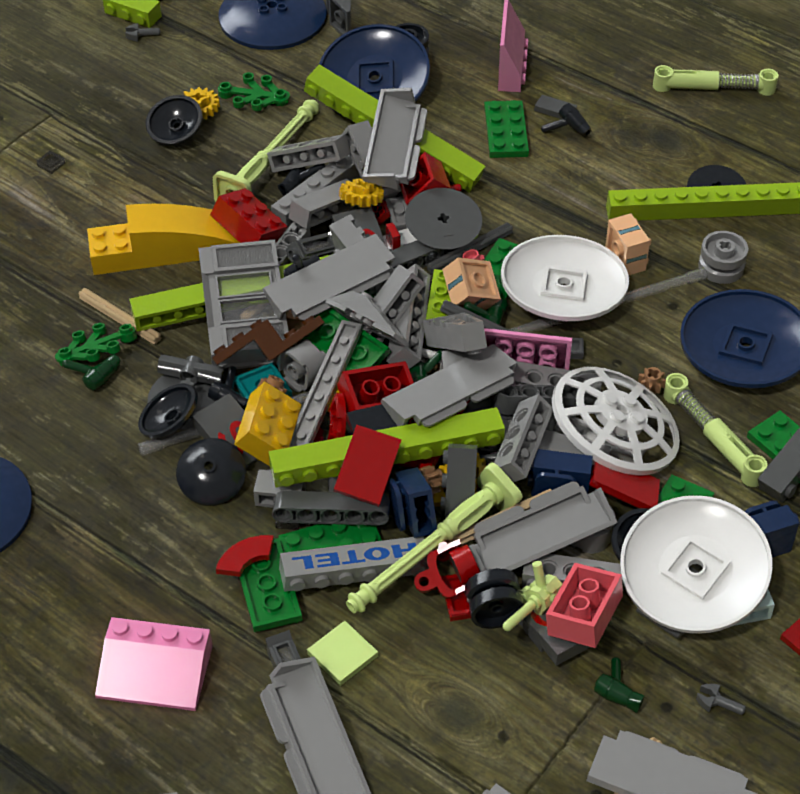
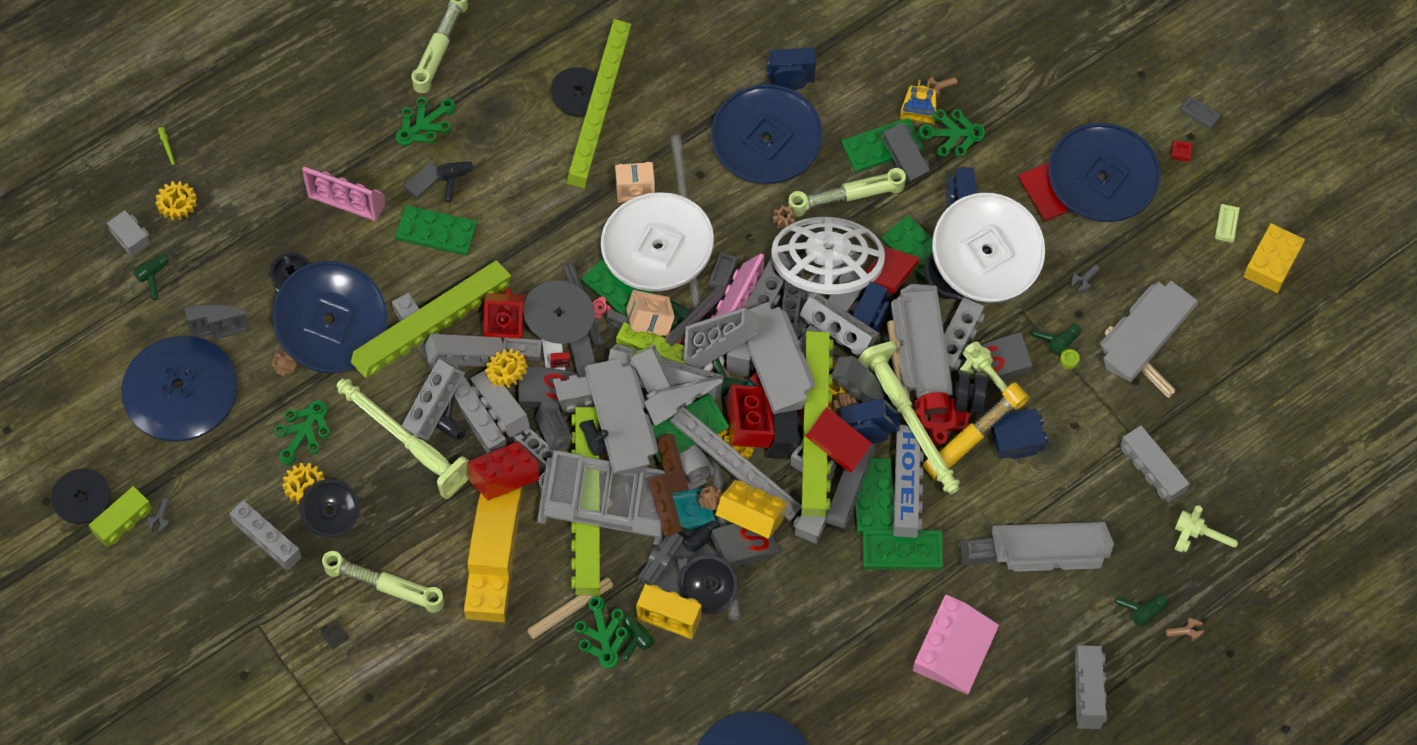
camera: 75 degrees left, 15 degrees up
black dish [176,438,246,506] -> none
red tile [216,535,274,577] -> none
yellowish green tile [307,621,378,686] -> none
red tile [327,393,346,440] -> none
light grey slope [362,88,428,190] -> none
coral brick [546,563,623,648] -> none
light grey wheel [698,231,749,284] -> none
none -> light grey brick [229,500,302,571]
none -> medium nougat gear [272,351,296,376]
none -> yellowish green piece [322,551,444,613]
none -> green plant [396,97,456,146]
none -> yellow brick [636,584,701,640]
none -> yellow piece [922,382,1030,481]
none -> dark blue brick [991,408,1048,459]
none -> lime tile [1060,349,1080,369]

